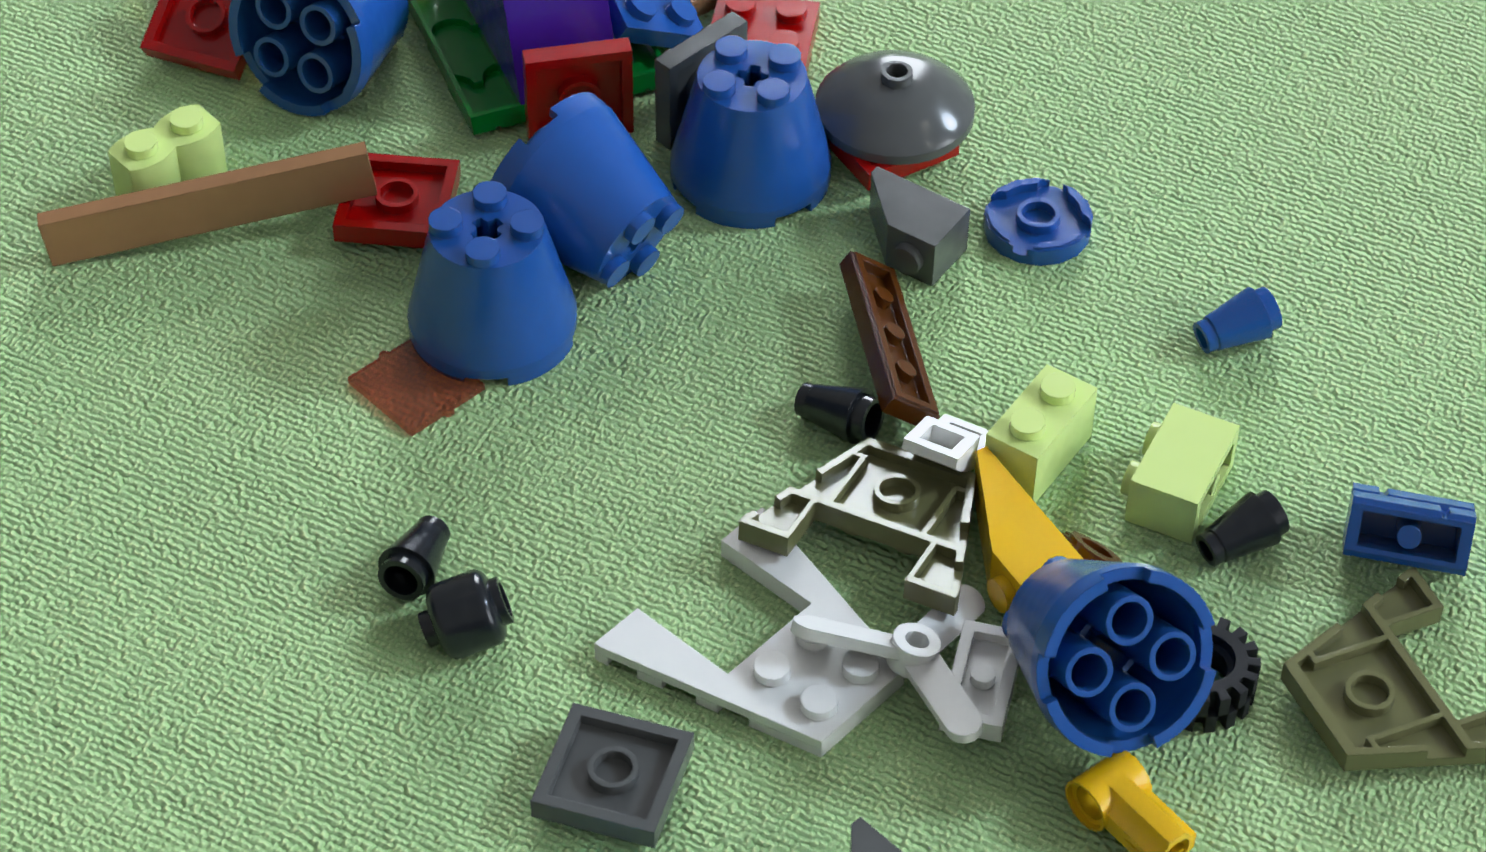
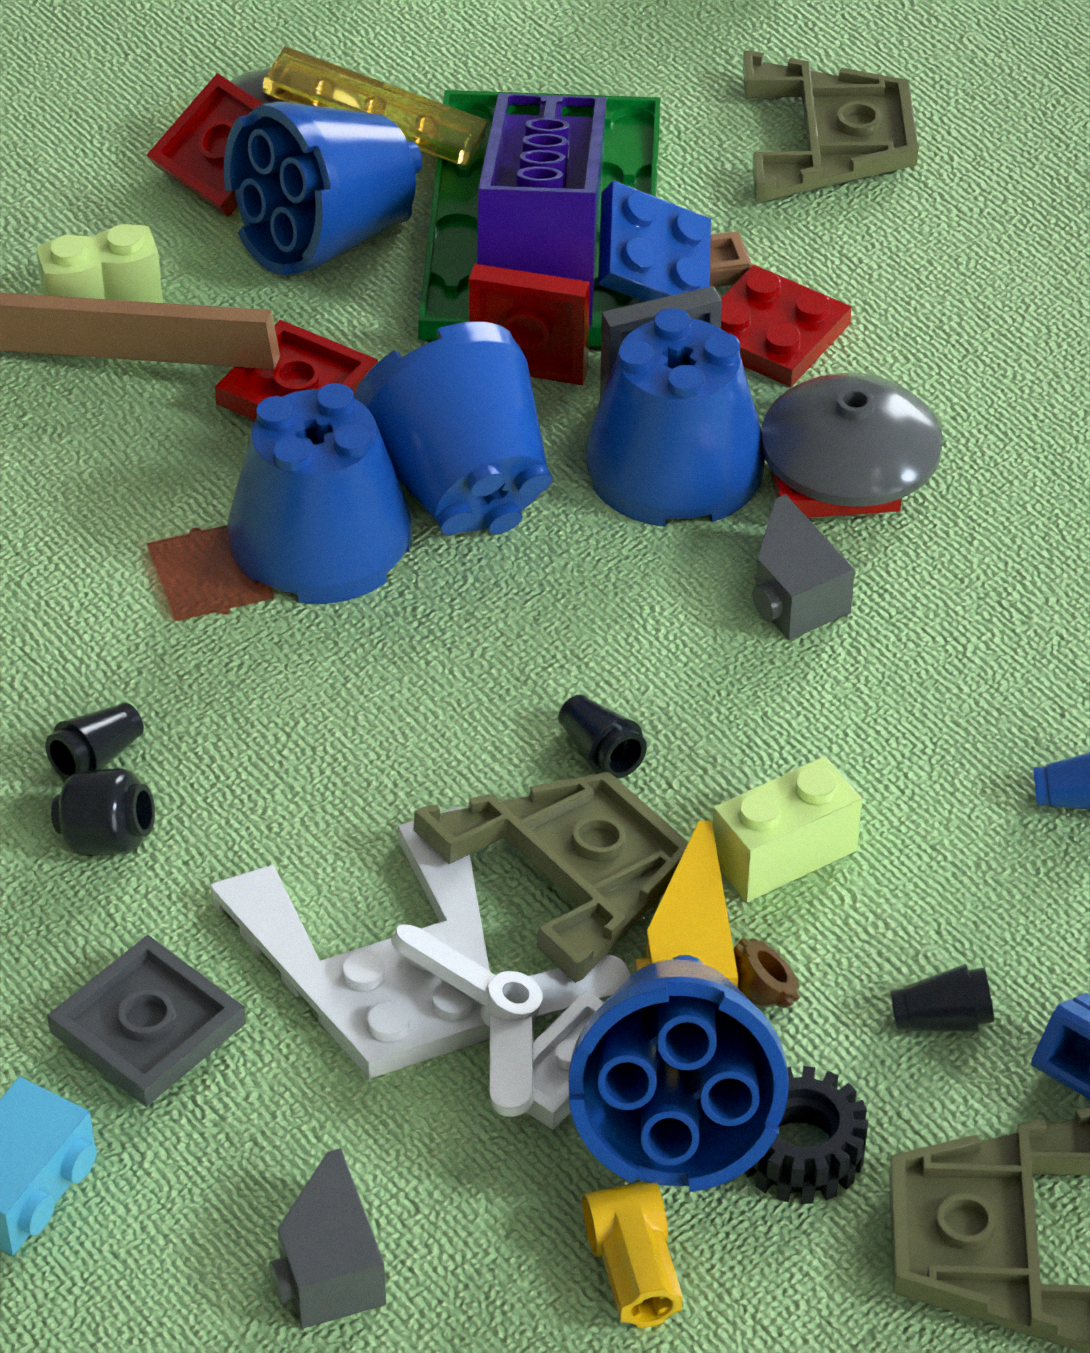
camera: 25 degrees right, 0 degrees up
reddish brown tile [839,251,940,426] -> none
white slope [901,414,989,472] -> none
blue tile [983,178,1093,266] -> none
yellowish green brick [1120,403,1240,544] -> none

